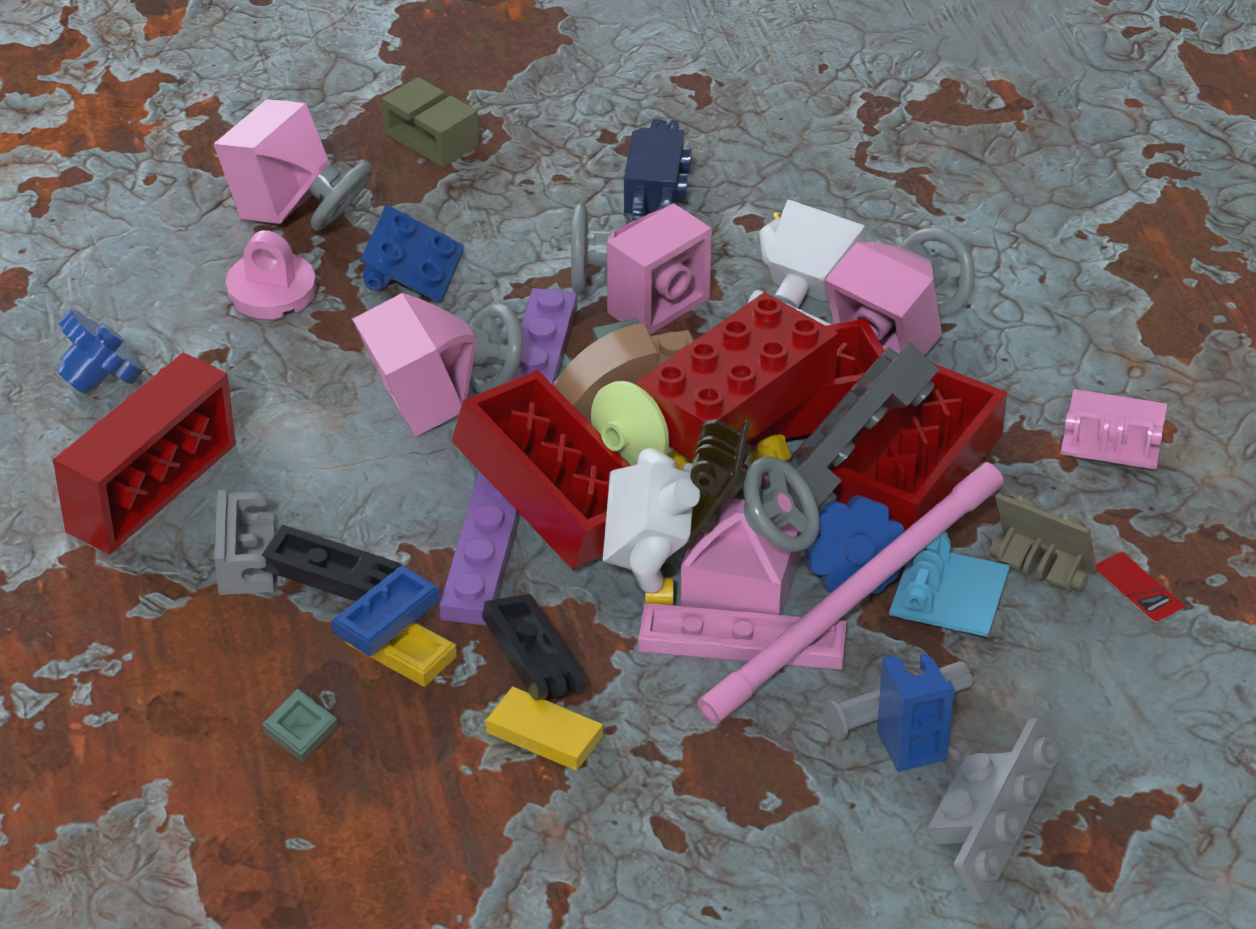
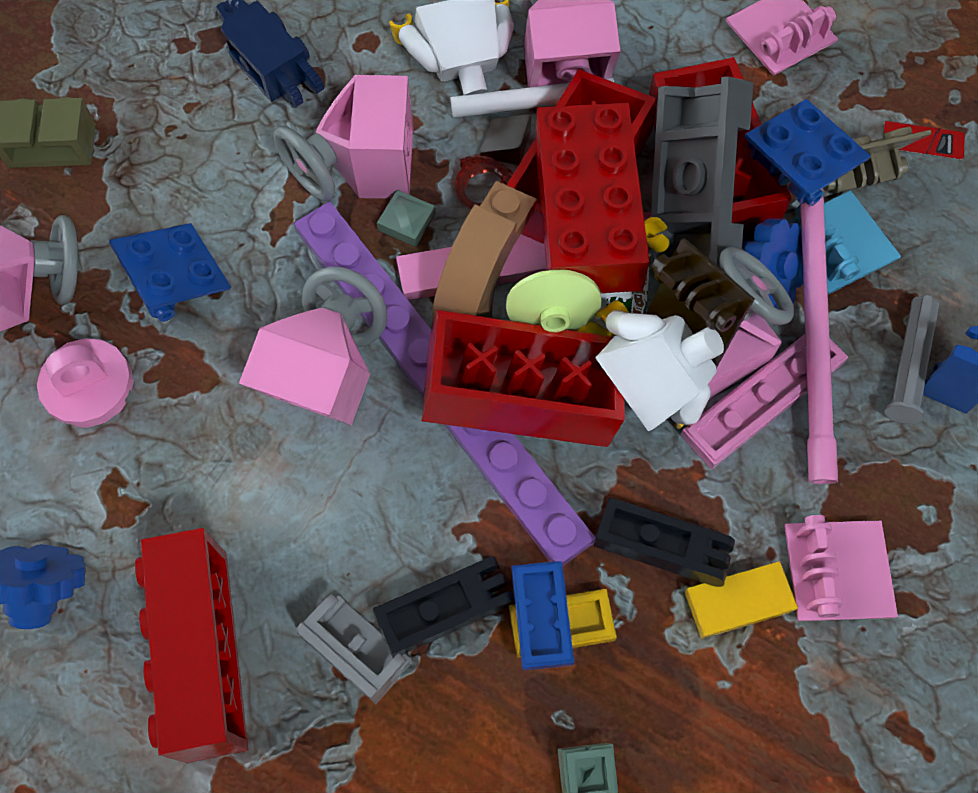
camera: 45 degrees left, 25 degrees up
none -> blue hinge [744,99,871,206]
none -> bright pink hinge [784,515,898,621]

